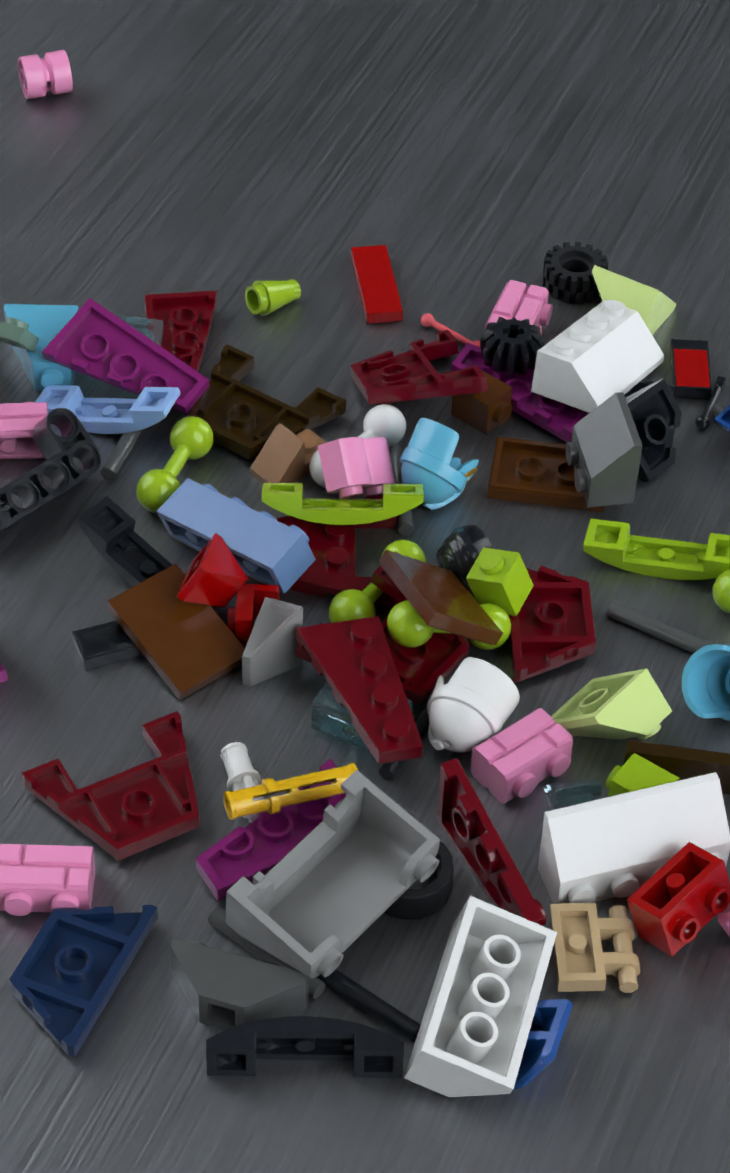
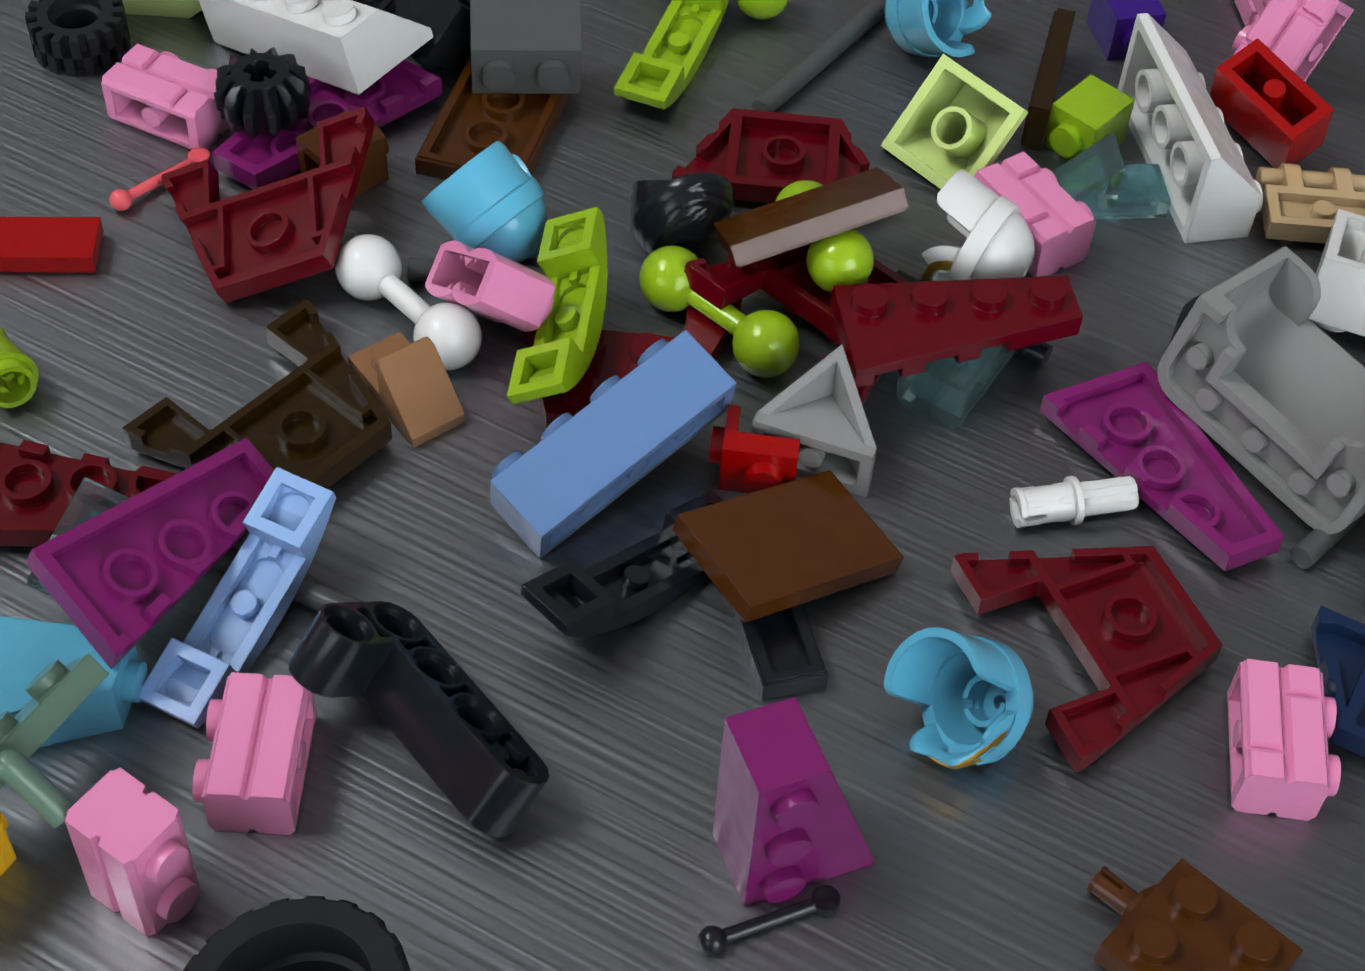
camera: 85 degrees left, 5 degrees up
lime piece [136,416,214,514] -> none
red slope [176,533,248,608] -> none
yellow pin [223,763,358,820] -> none
dark red wing [437,758,546,926] -> none
lime brick [466,547,534,616] -> none
none -> medium azure helmet [884,627,1034,770]

